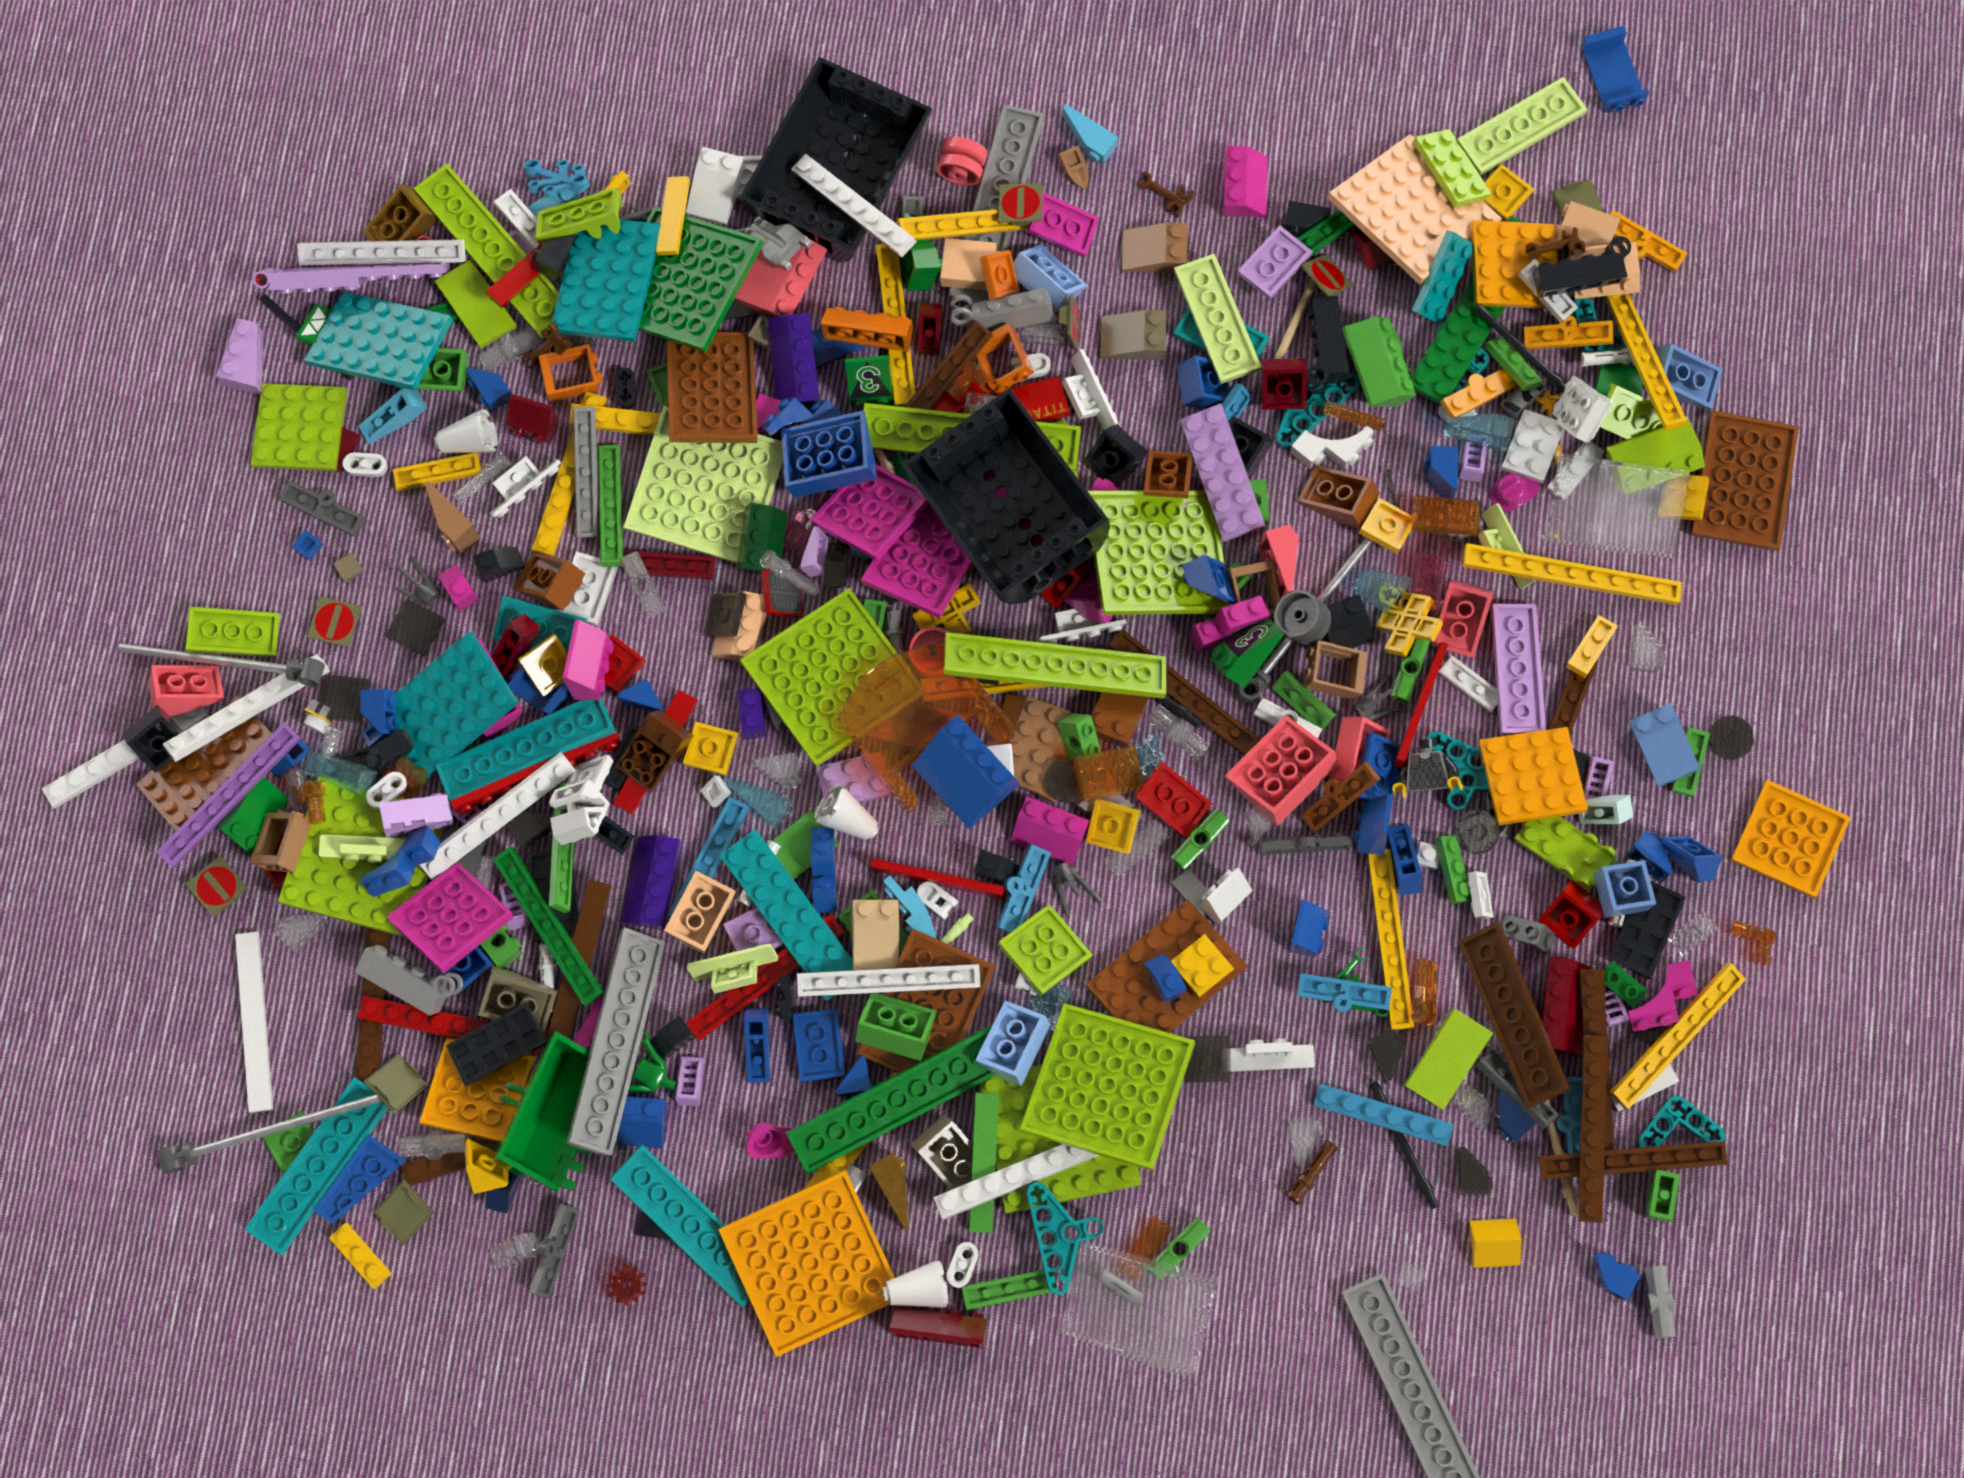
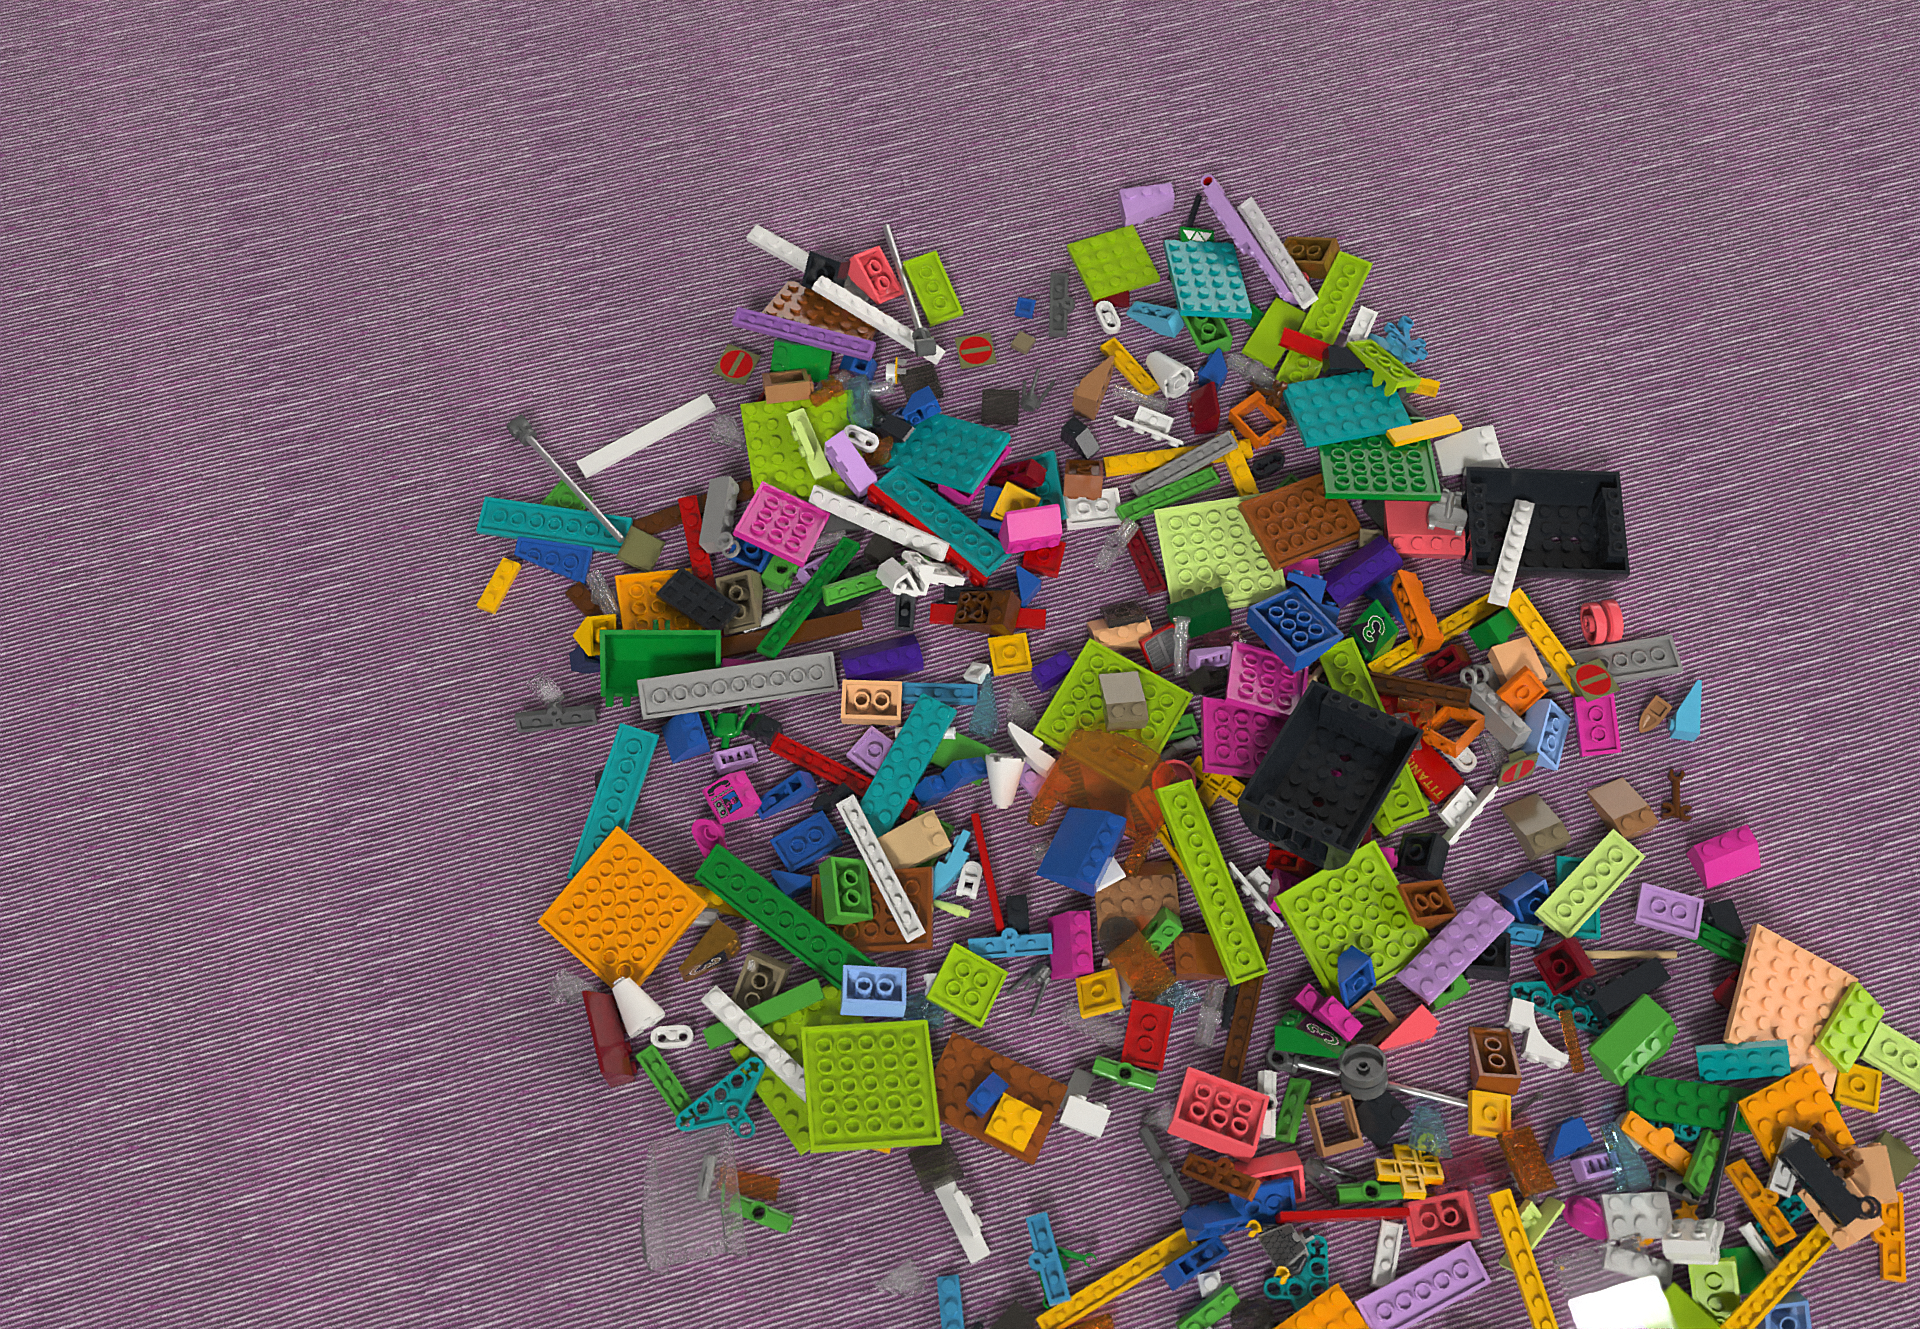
camera: 60 degrees right, 10 degrees down
blue arch [360,826,440,897] -> none
olive piece [373,1180,435,1245] -> none
dark pink slope [438,564,479,611] -> none
clear red gear [606,1264,648,1306] -> none
yellowish green bracket [687,944,778,993] -> none
light grey tile [901,196,924,217] -> none
reddish brown pin [1284,1139,1338,1206] -> none
blue slope [1289,899,1329,958] -> none
piece [1301,254,1354,297] -> none
none -> clear slope [547,968,600,1004]
none -> dark pink slope [702,770,762,824]
none -> white slope [1008,722,1056,779]
none -> dark tan slope [1098,671,1149,731]

